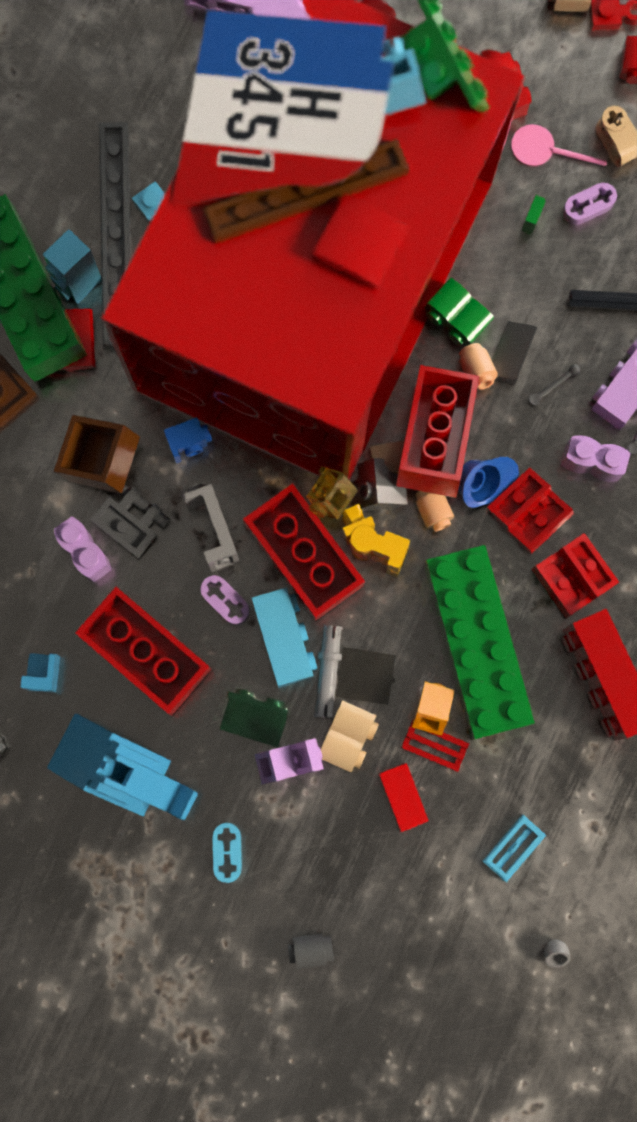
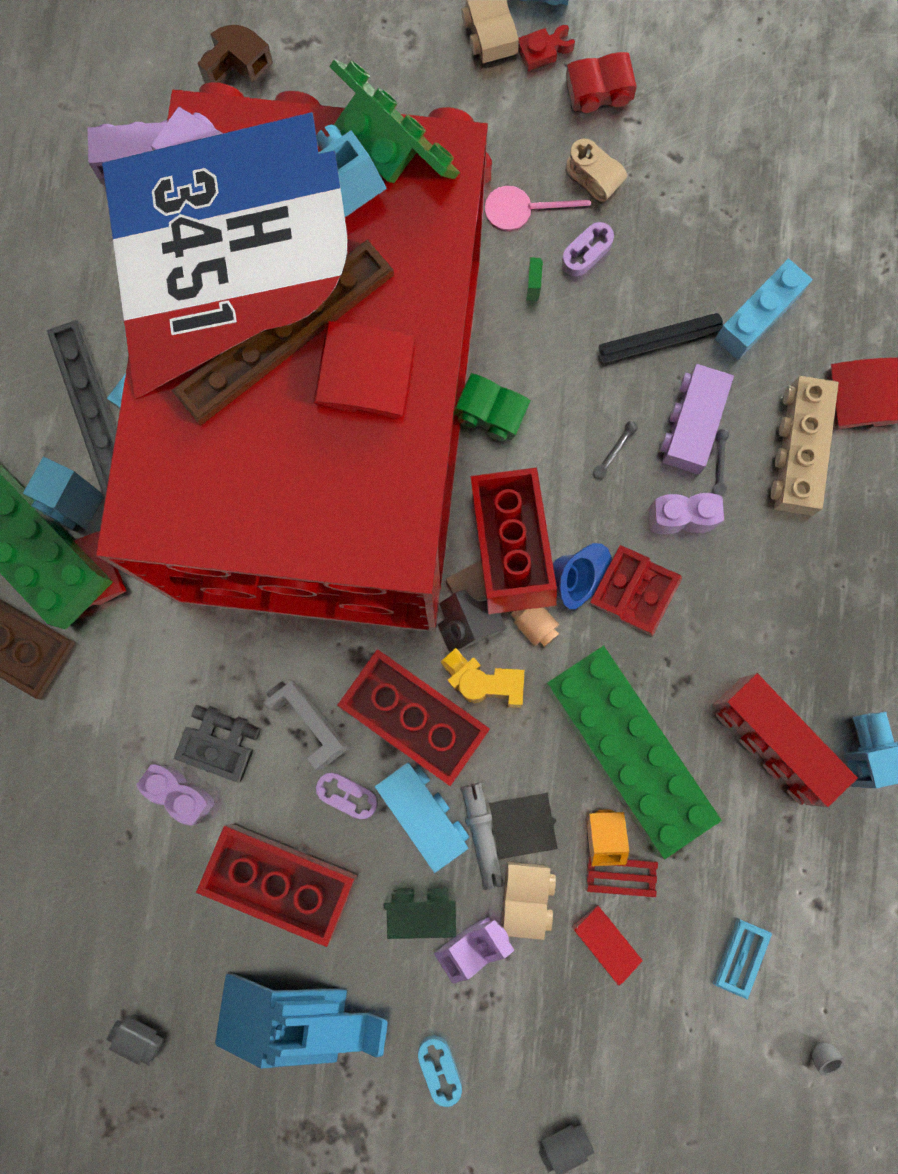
camera: 15 degrees left, 0 degrees up
dark azure panel [20,653,60,693] -> none
reddish brown piece [54,415,140,493] -> none
blue brick [164,417,212,464] -> none
clear yellow brick [306,466,358,520] -> none
light nougat brick [459,343,498,390] -> none
dark grey slope [492,321,538,385] -> none
red slope [531,533,619,619] -> none

